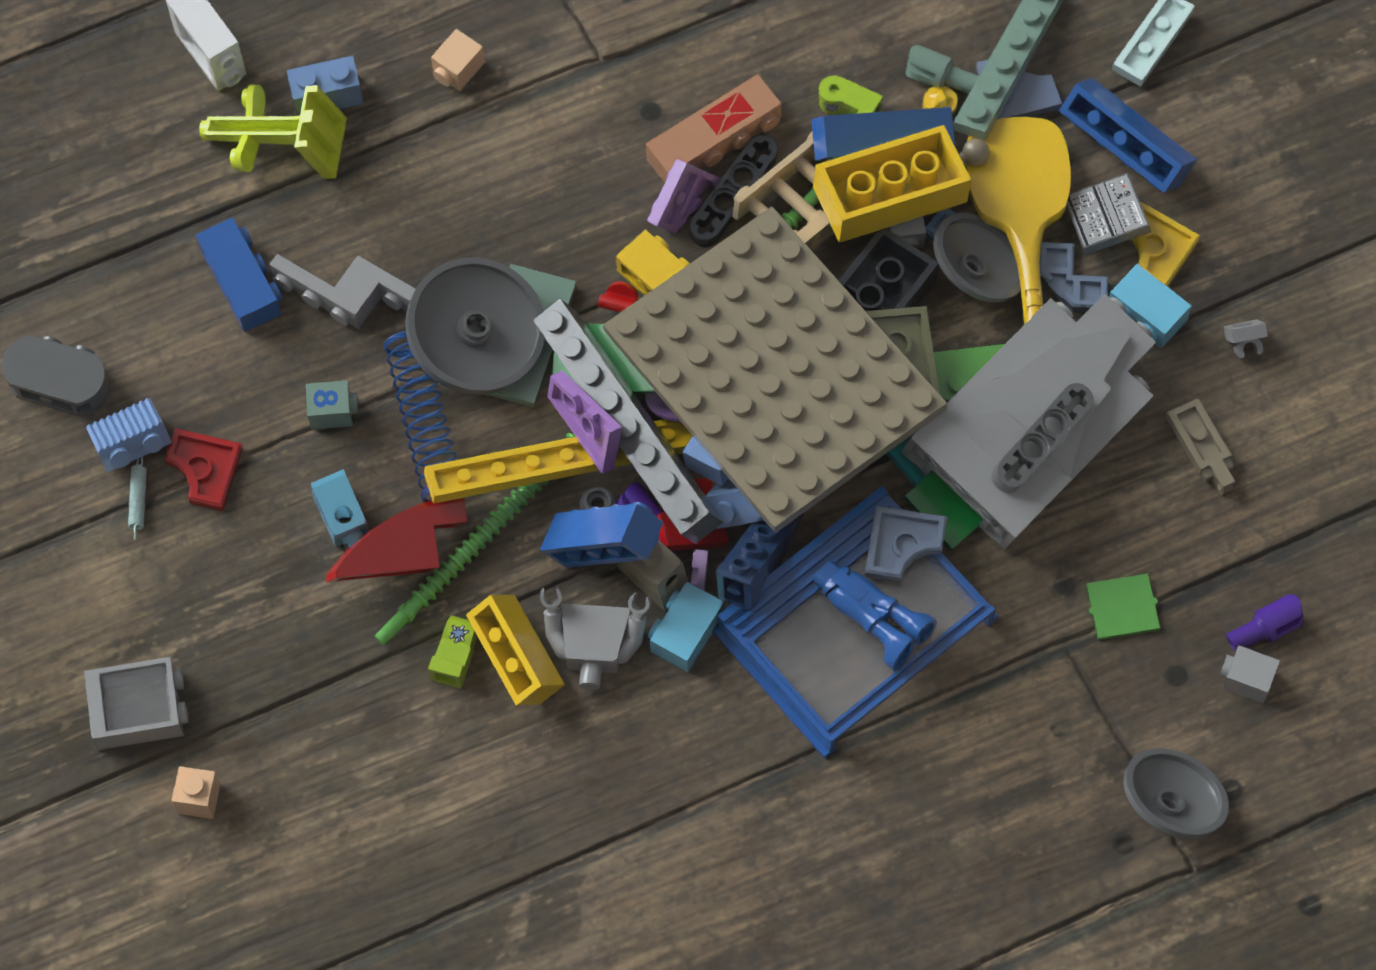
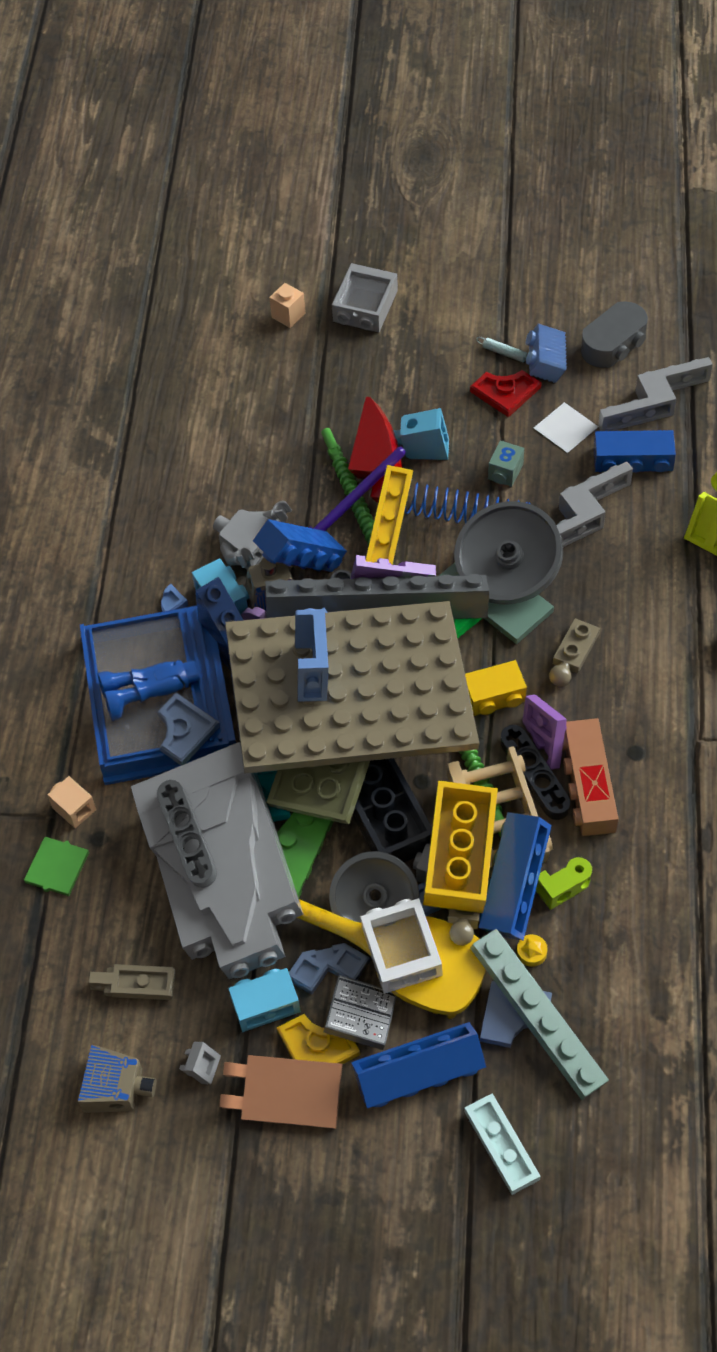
camera: 120 degrees right, 10 degrees down
lime leg [428,615,478,689] -> none
yellow brick [466,595,565,706] -> none
red plate [598,281,639,313] -> none
sand green arm [905,45,979,94] -> none
none -> light nougat brick [47,776,96,828]
none -> dark tan torso [78,1045,157,1113]
none -> medium blue tile [161,584,188,612]
none -> nougat tile [219,1055,342,1129]
none -> medium blue panel [295,608,329,702]
none -> dark purple bar [308,447,406,531]
none -> white window [360,898,443,994]
none -> white sticker [534,402,598,453]
none -> dark tan plate [549,618,600,687]
none -> light grey bracket [598,357,713,431]

